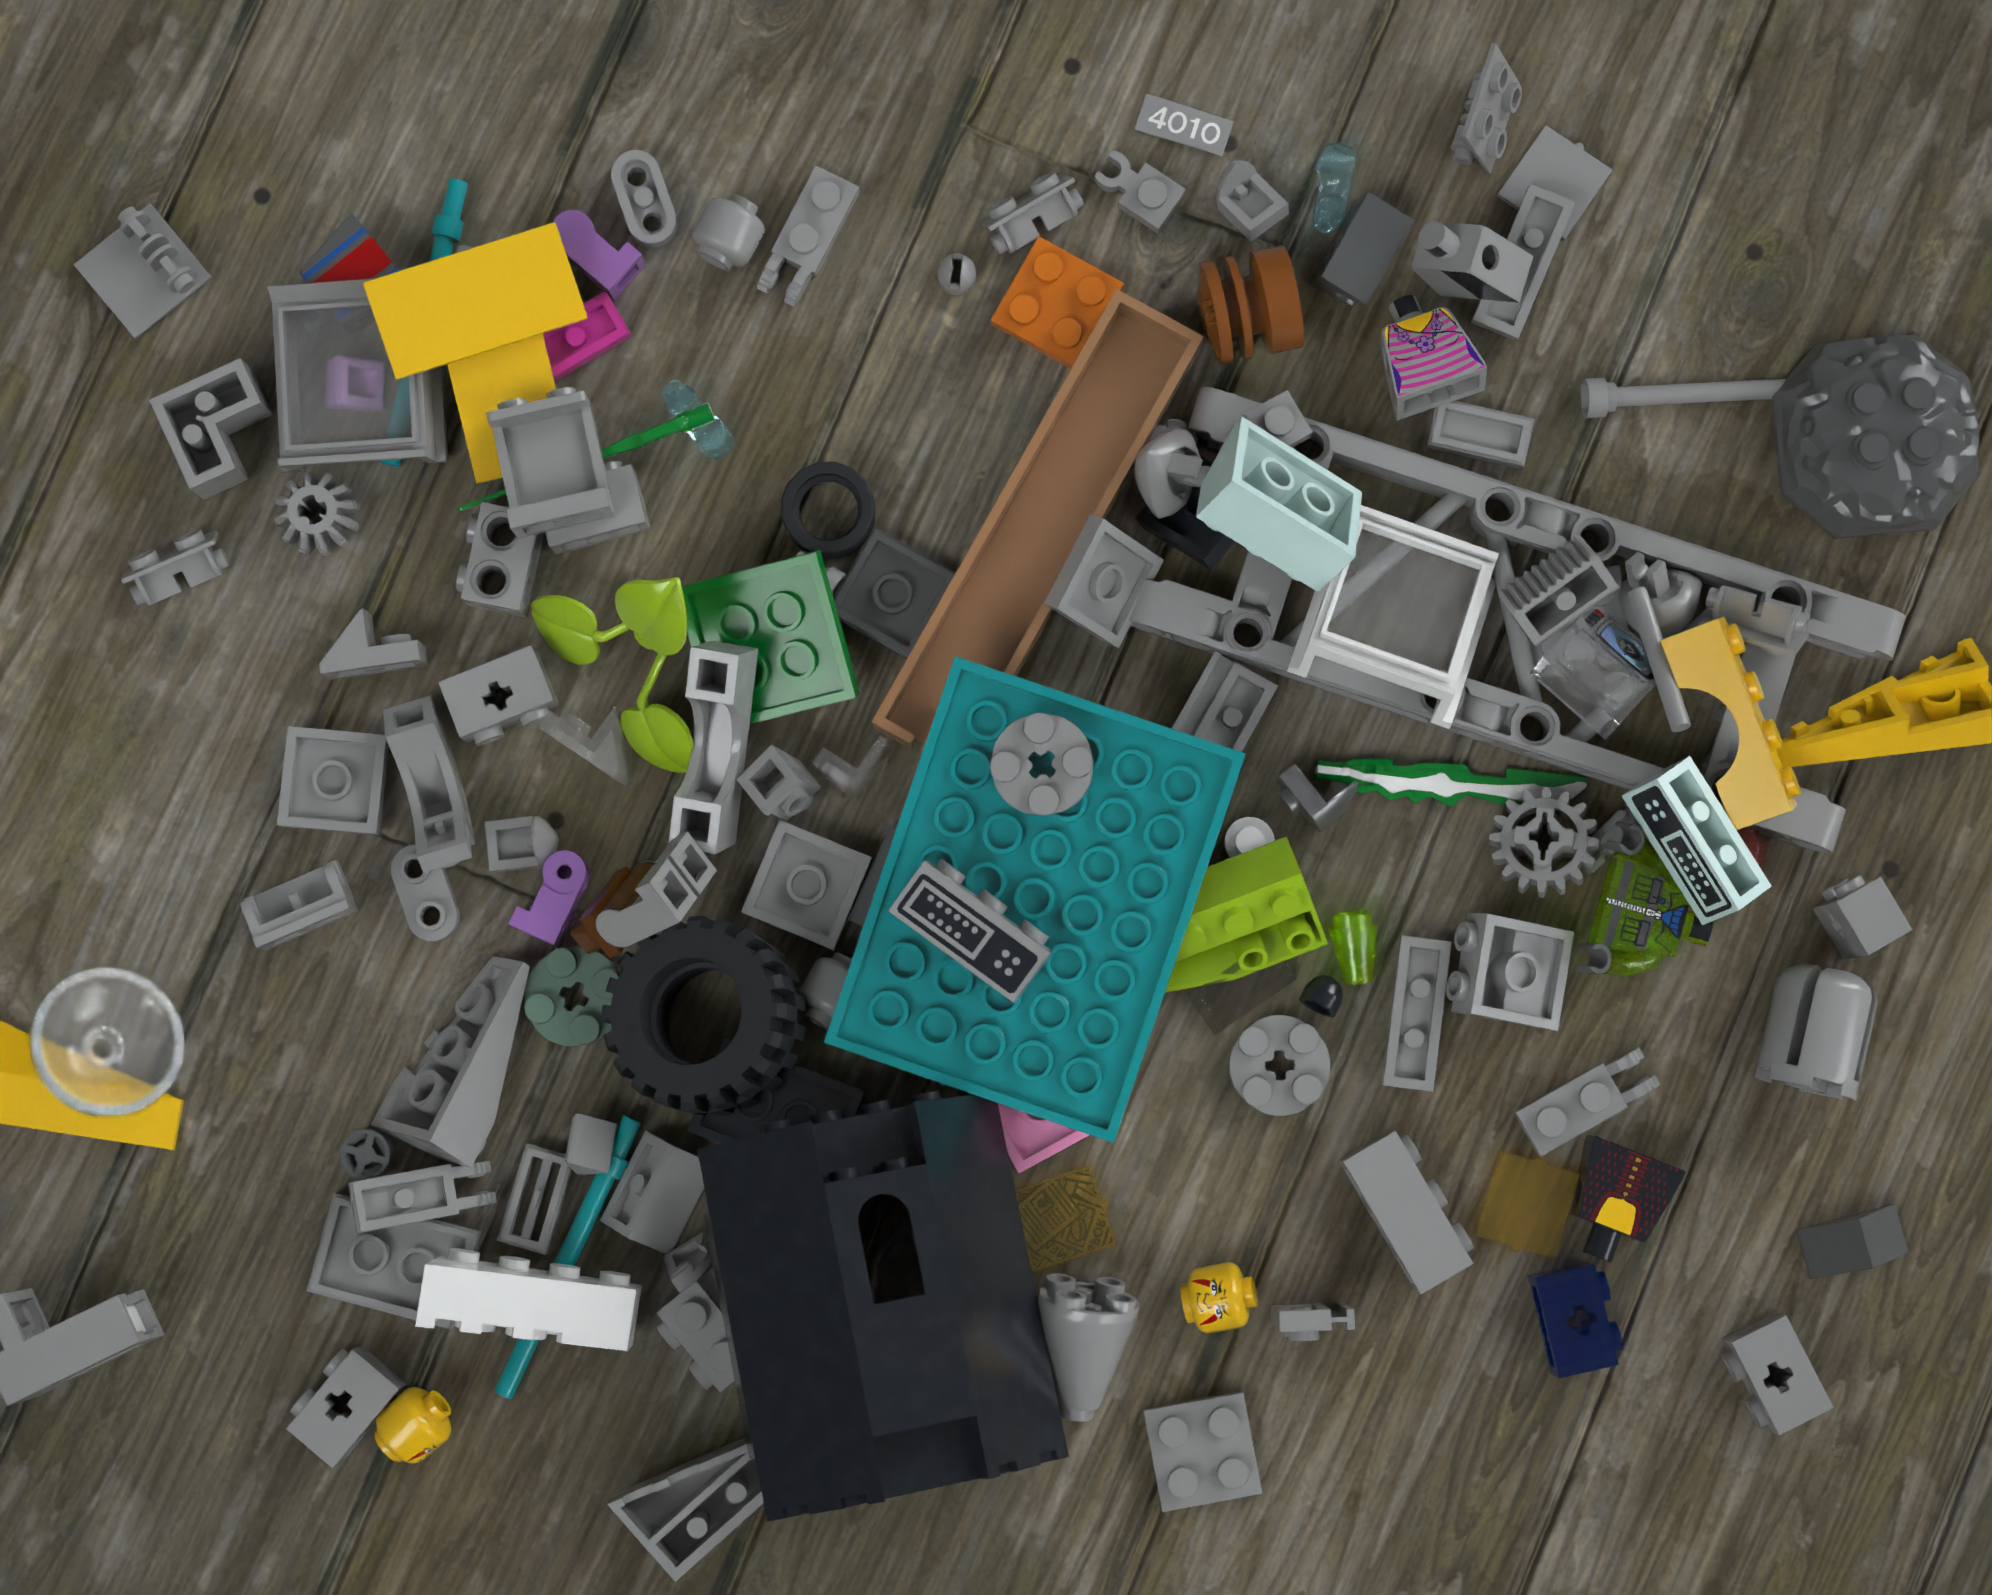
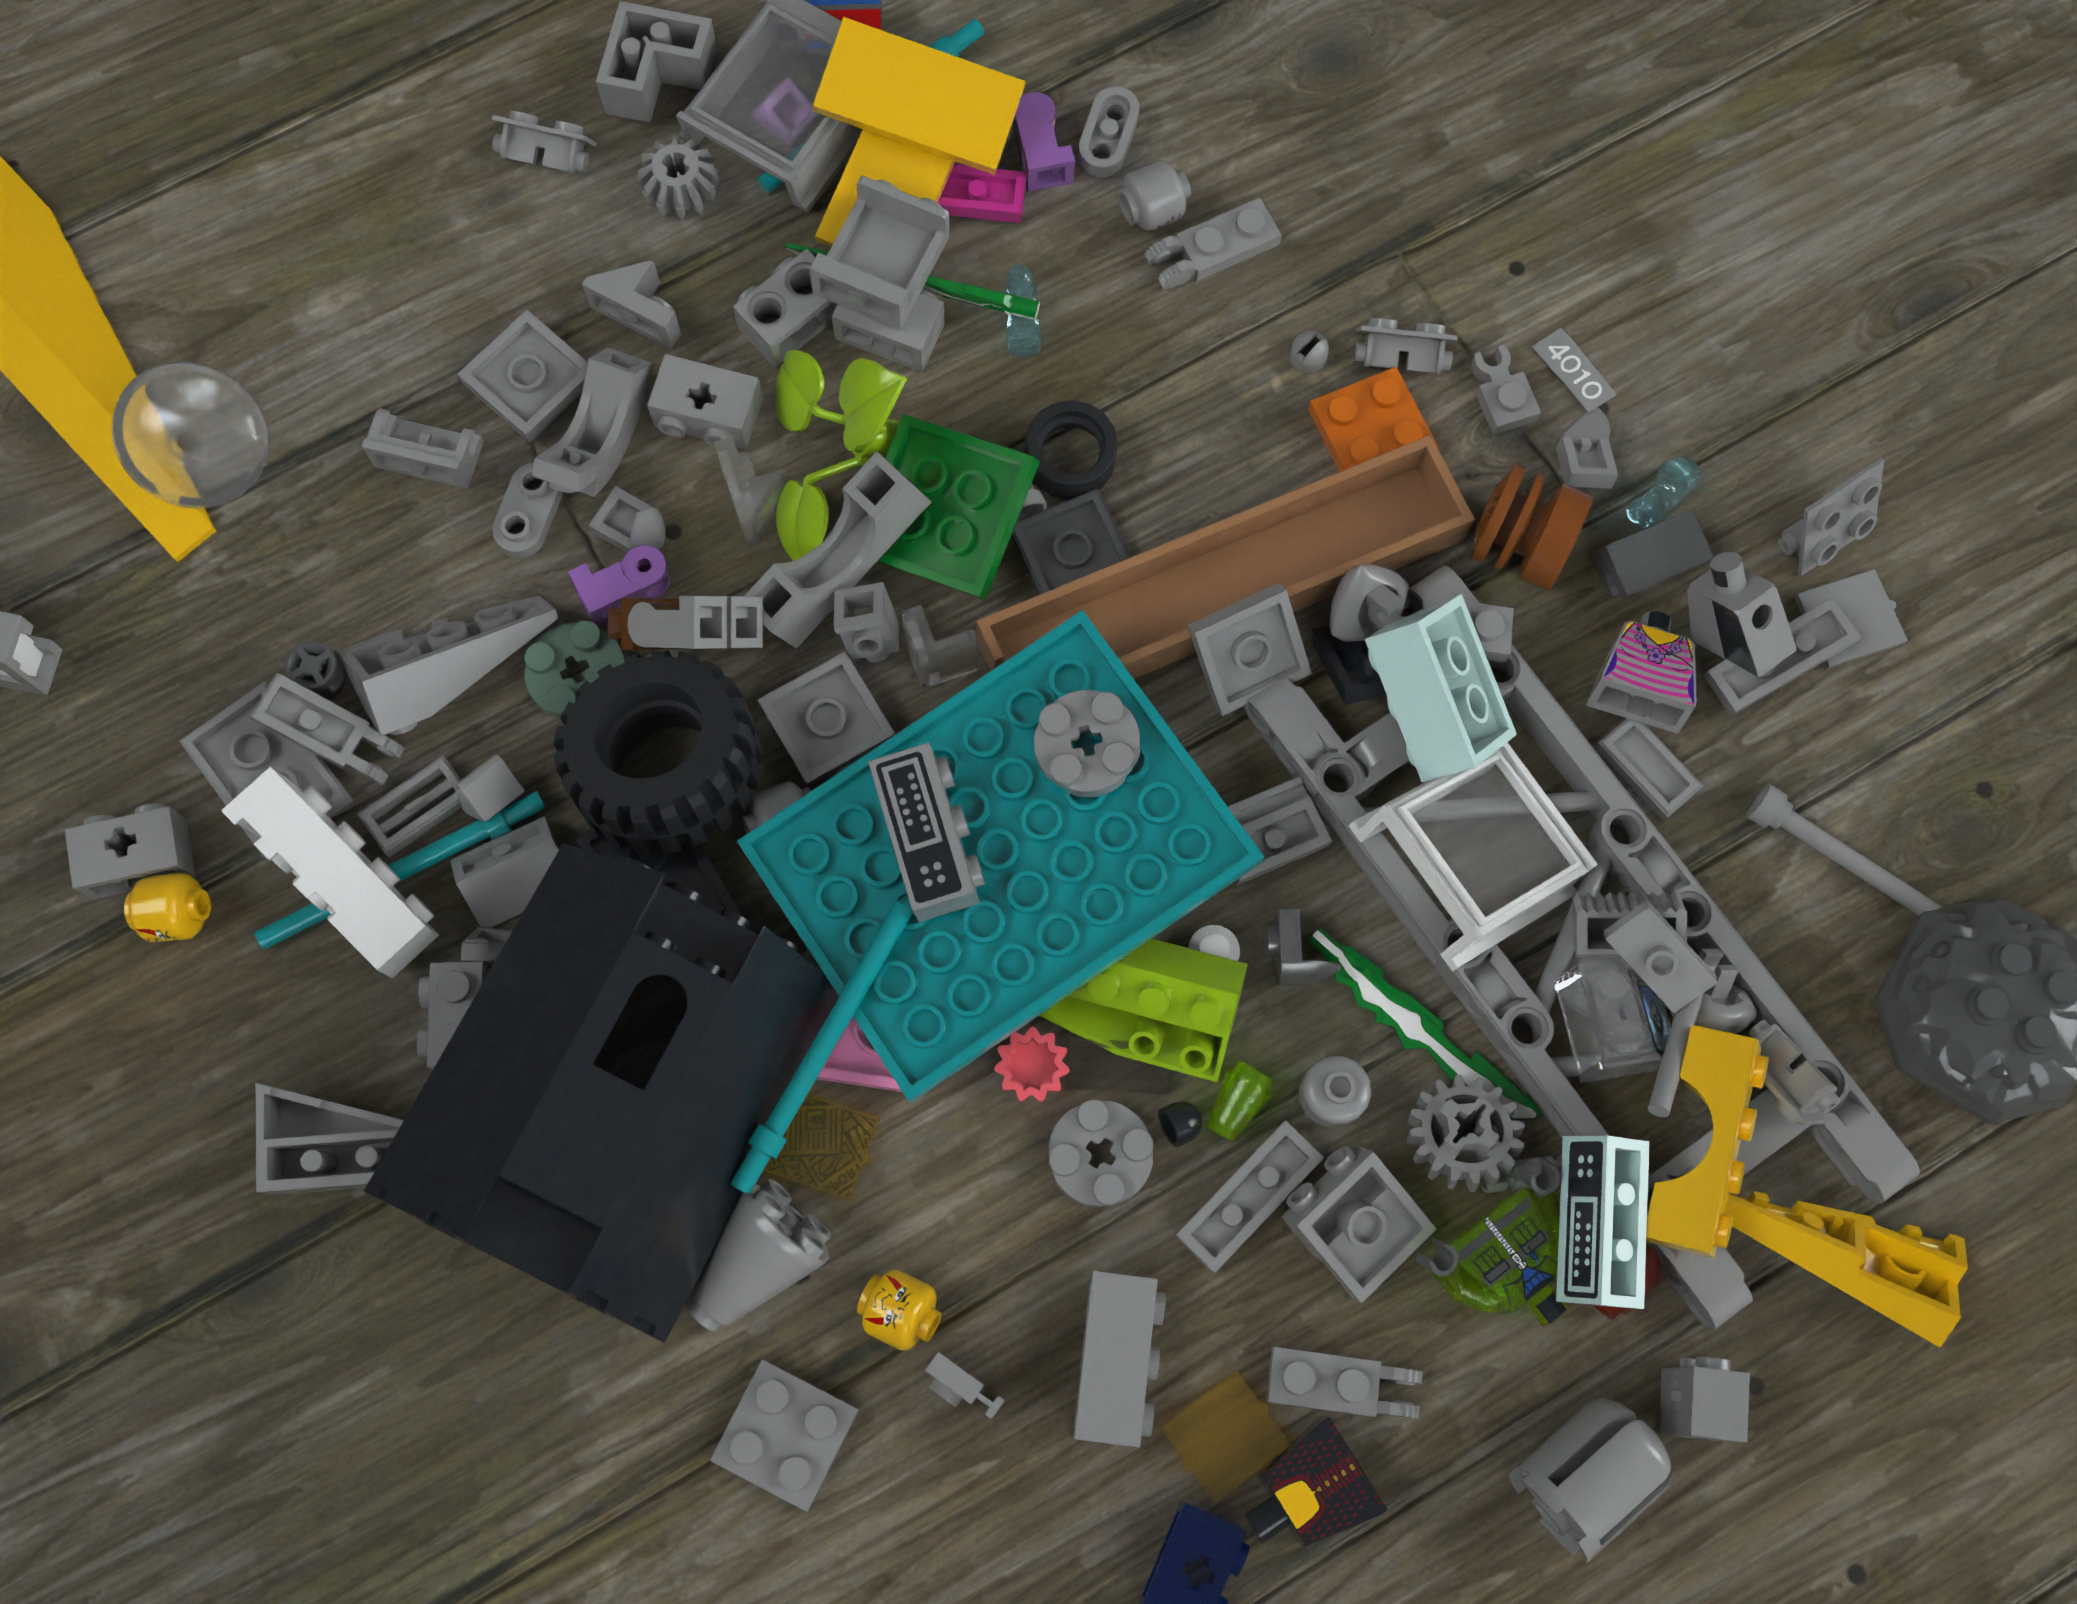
camera: 30 degrees right, 10 degrees down
none -> teal bar [730,900,913,1194]
none -> coral piece [994,1026,1070,1102]
none -> light grey head [1298,1056,1371,1128]
none -> light grey plate [1604,900,1718,1013]

